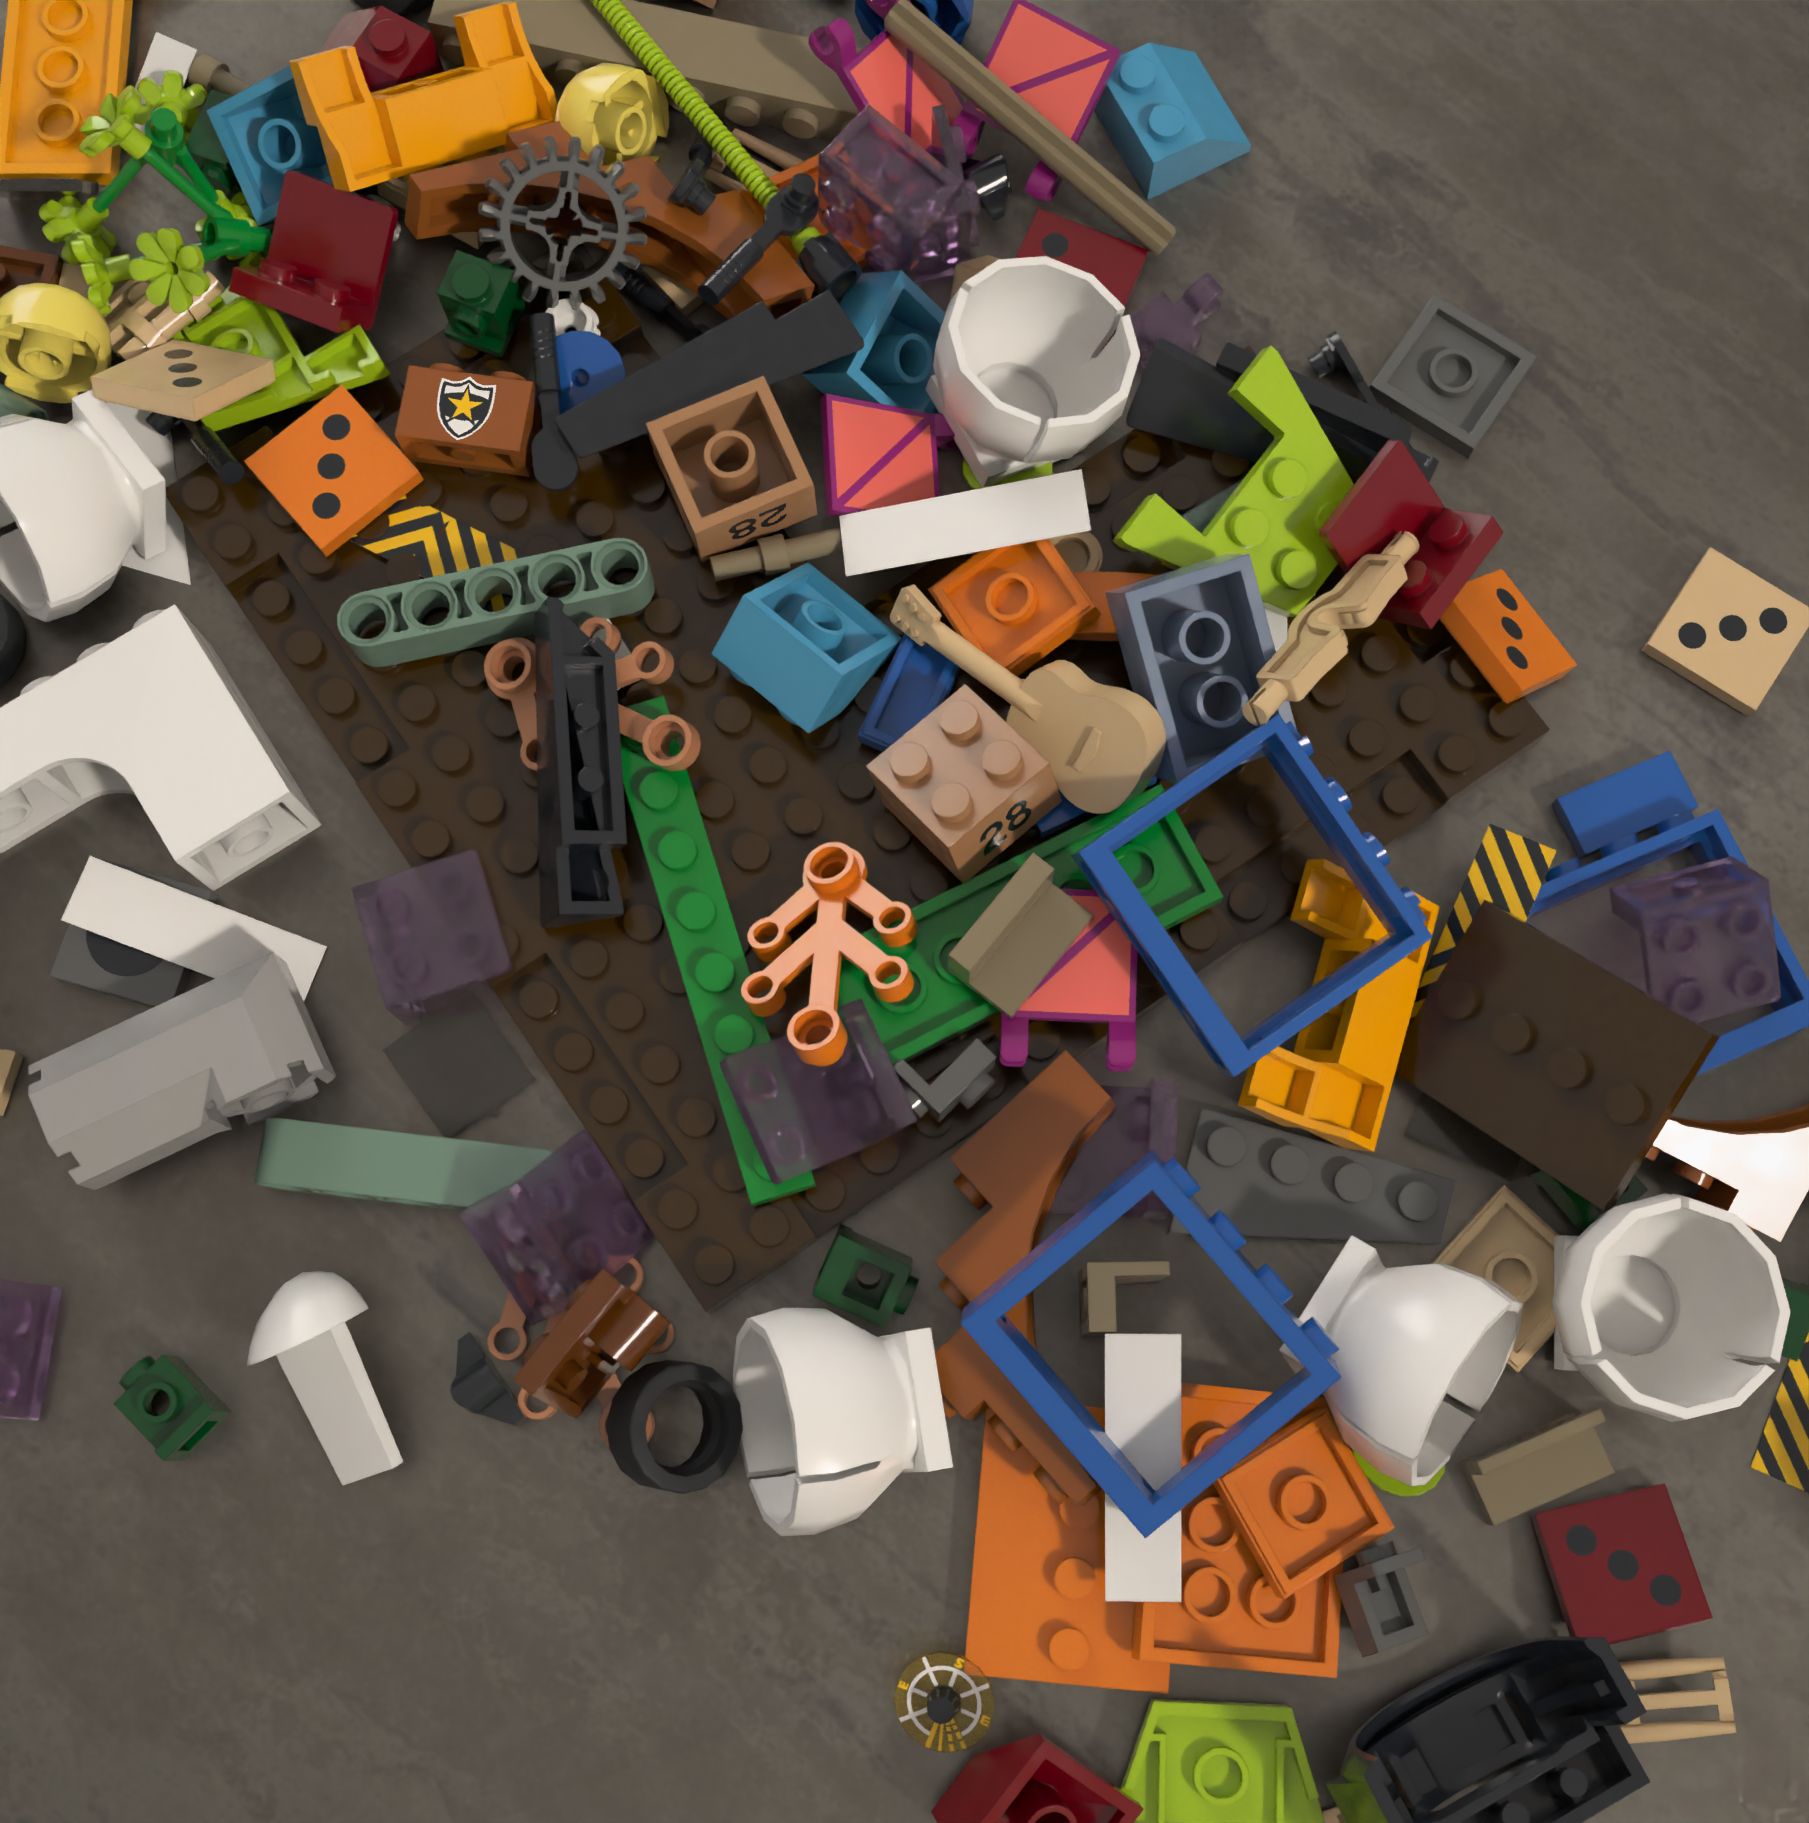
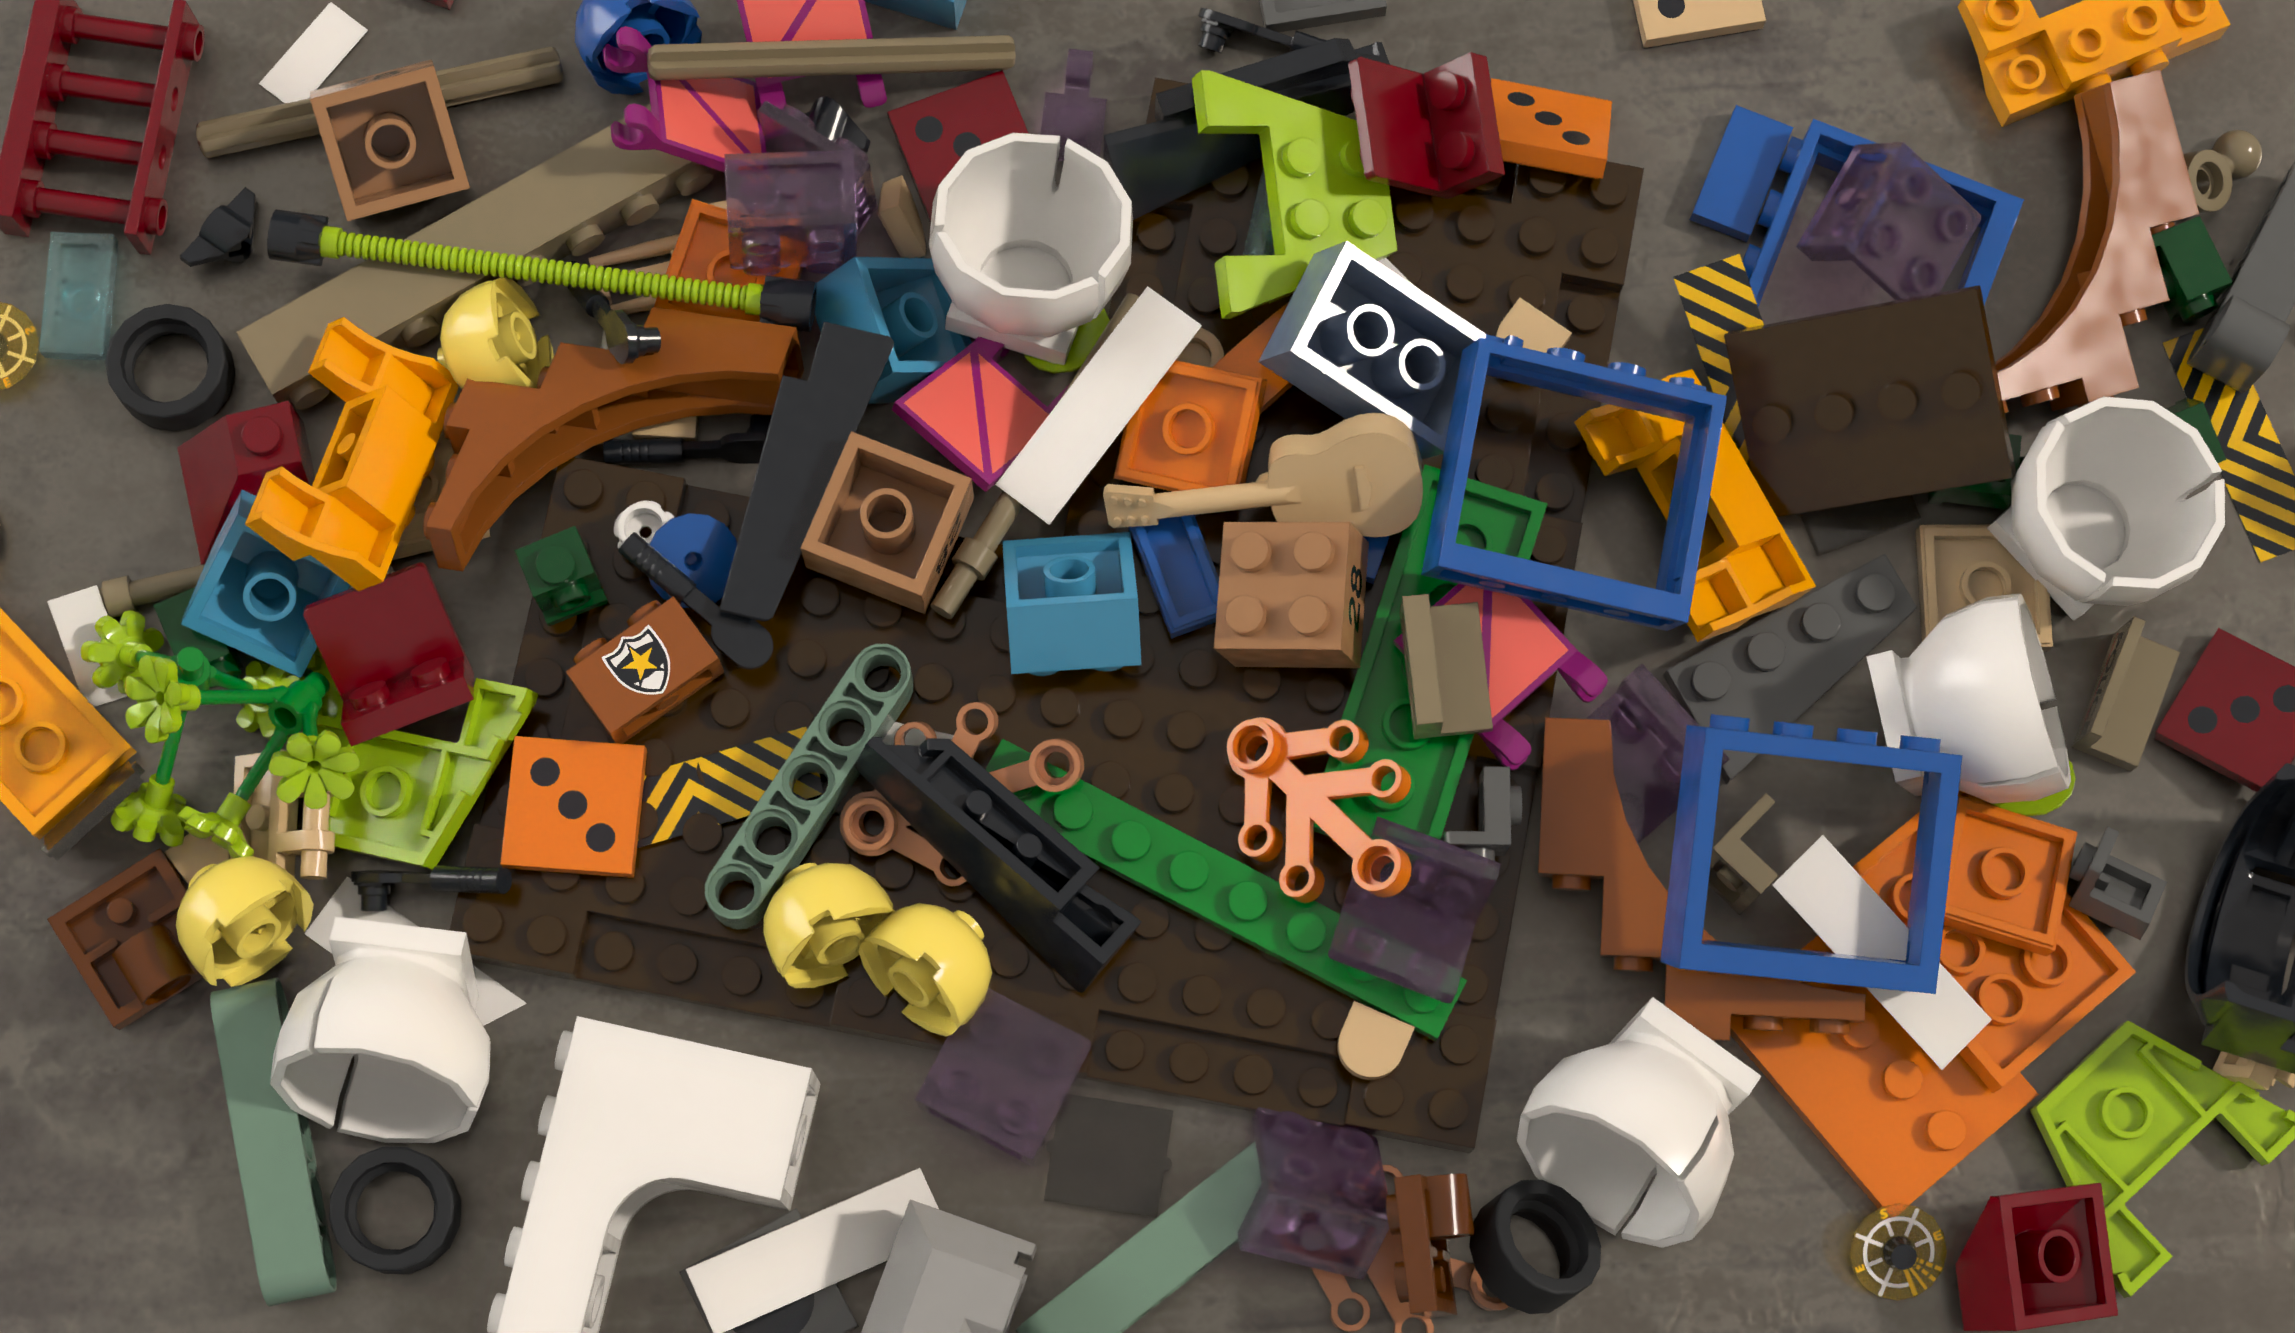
camera: 50 degrees left, 0 degrees up
tan tile [90,339,276,421] -> none
dark grey gear [478,135,648,310] -> none
black piece [698,173,819,306] -> none
dark green brick [812,1224,919,1328] -> none
tan piece [1242,531,1419,726] -> none
none -> light yellow cylinder [763,863,895,988]
none -> light yellow cylinder [858,903,992,1036]
none -> tan tile [1337,1001,1415,1080]
none -> tan tile [1496,297,1572,353]

